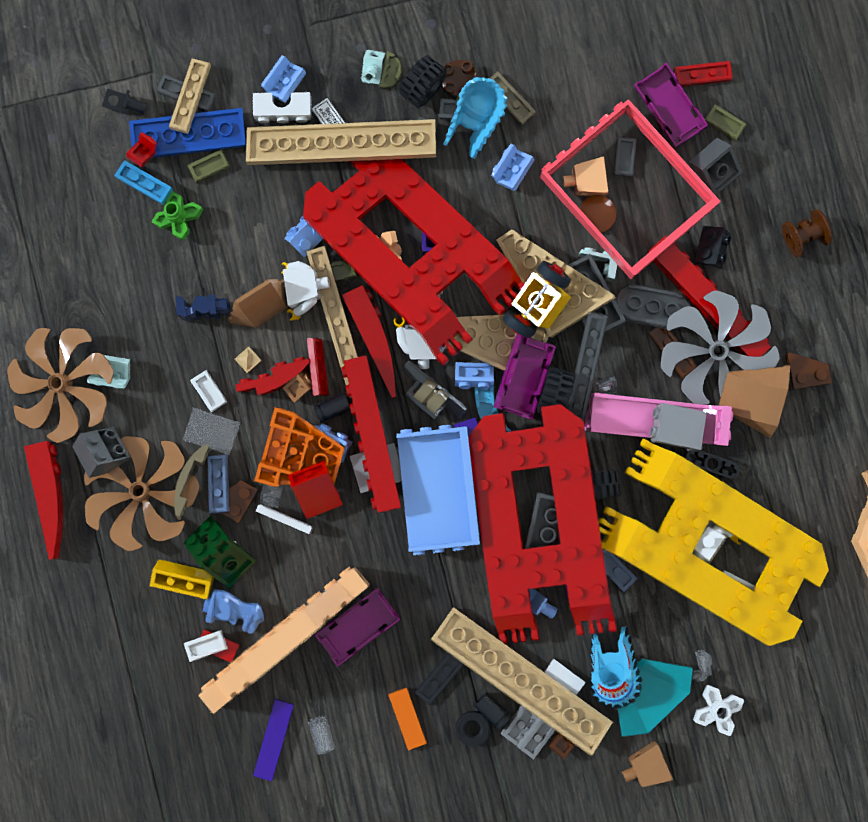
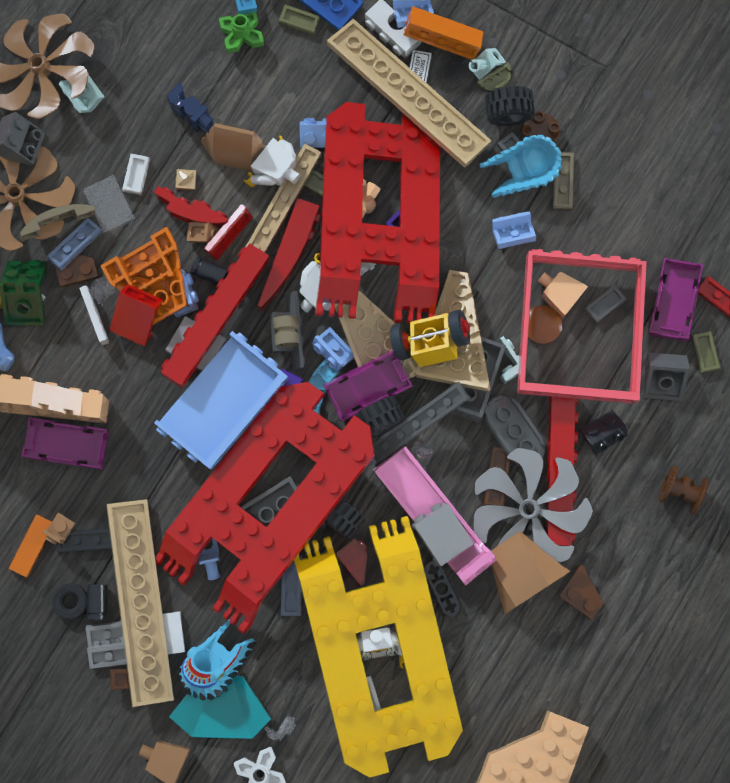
camera: 45 degrees right, 5 degrees down
none -> medium nougat bracket [43,513,76,545]
none -> clear red slope [336,539,368,587]
none -> orange brick [403,6,483,60]

